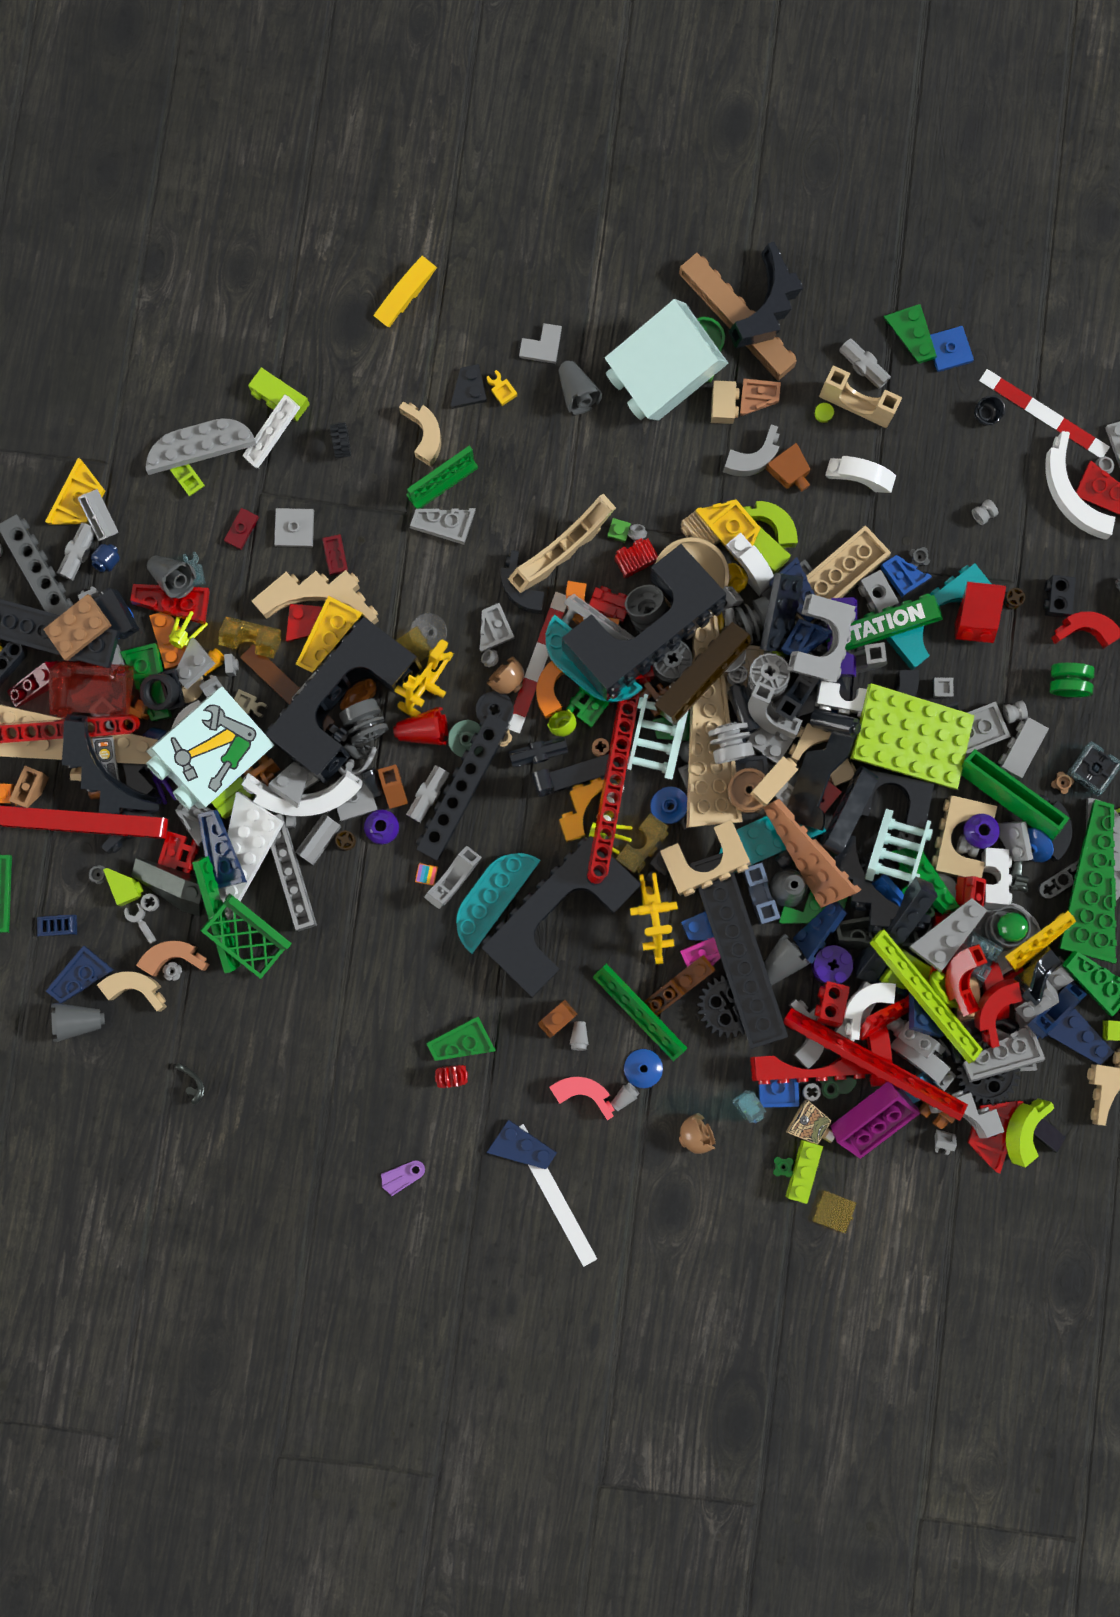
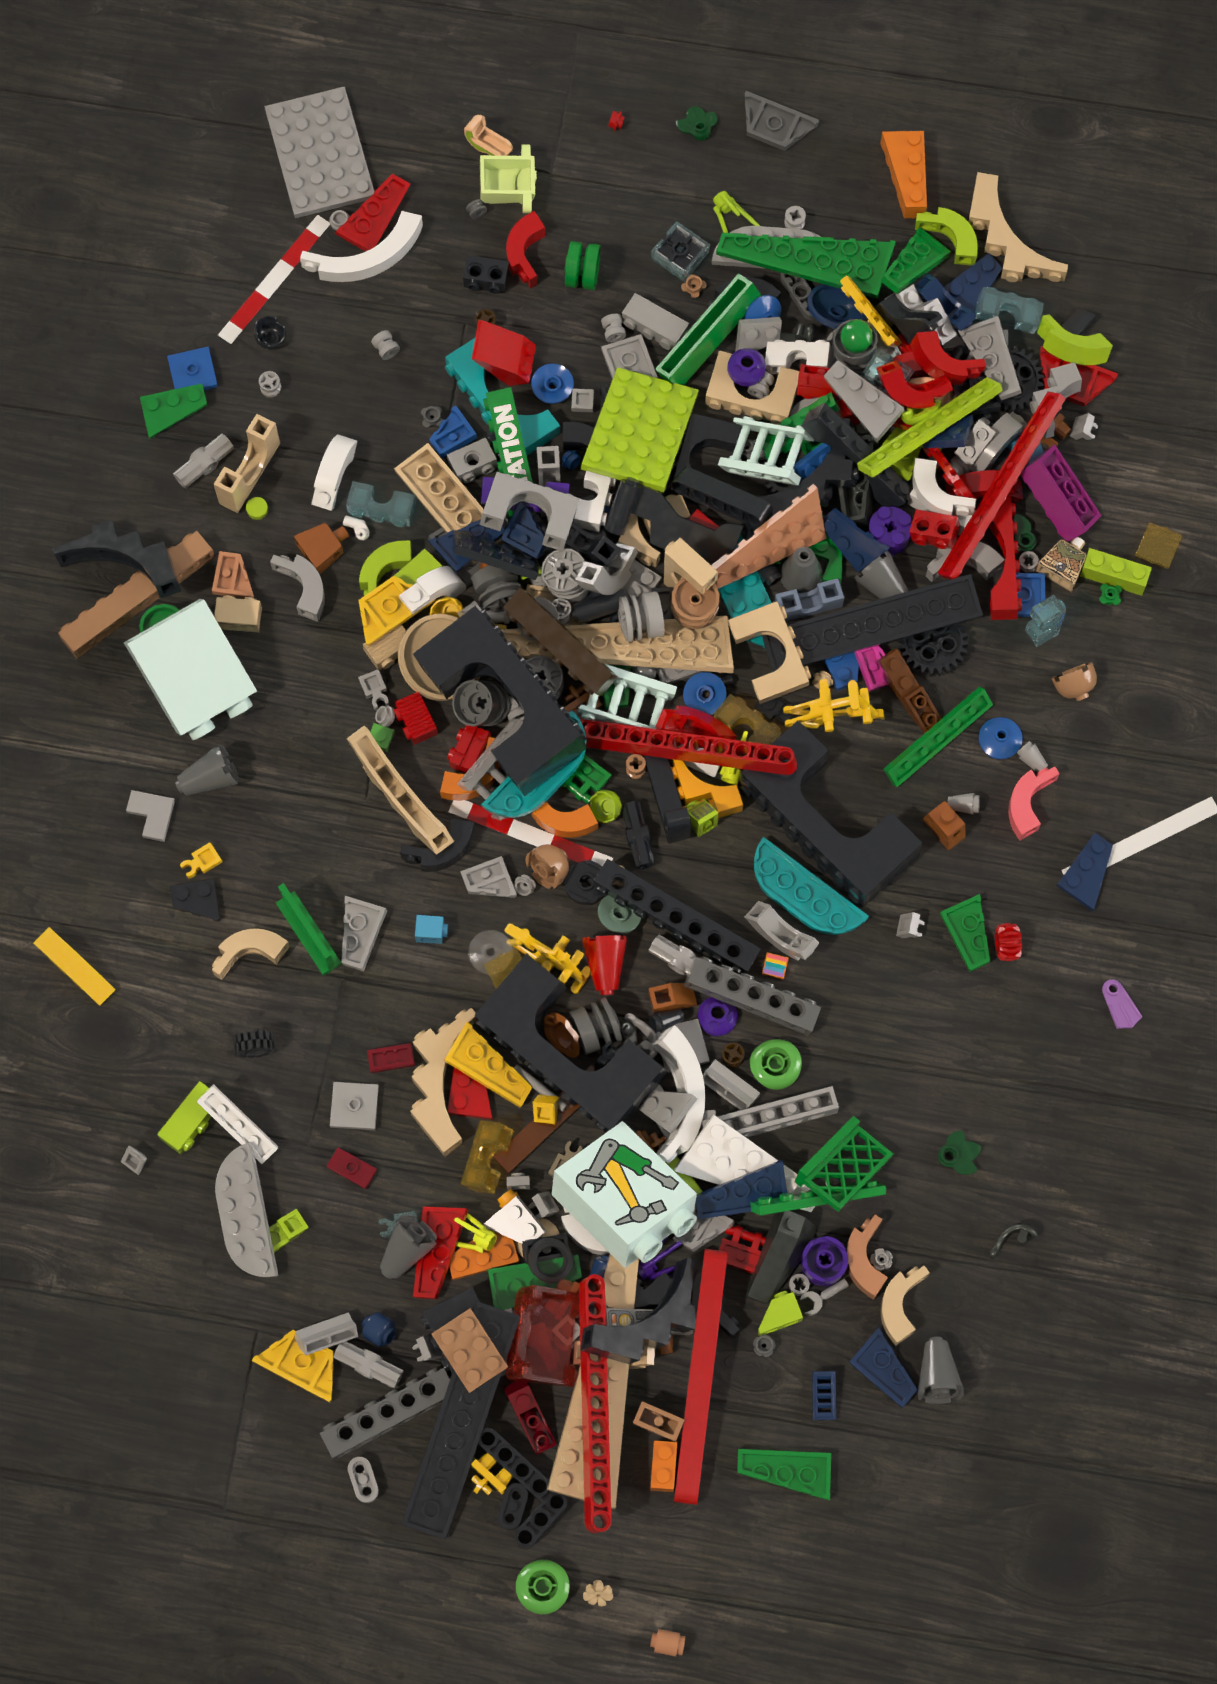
camera: 85 degrees left, 10 degrees down
none -> light grey slope [121,1145,147,1175]
none -> light grey wheel [259,371,281,397]
none -> white arm [343,515,370,540]
none -> clear light blue arch [346,481,416,527]
none -> light grey plate [358,670,389,711]
none -> dark azure brick [415,915,448,944]
none -> blue dish [531,364,574,404]
none -> yellow slope [533,1095,559,1124]
none -> blue plate [561,450,581,470]
none -> red arch [655,705,737,754]
none -> dark grey brick [684,957,821,1036]
none -> lime slope [686,798,718,837]
none -> bright green hat [750,1039,802,1090]
none -> dark purple brick [801,1236,848,1286]
none -> dark blue dish [807,284,868,329]
none -> tan plate [812,671,833,689]
none -> light grey tile [896,912,924,938]
none -> dark green plate [938,1131,982,1175]
none -> clear light blue arch [974,287,1044,334]

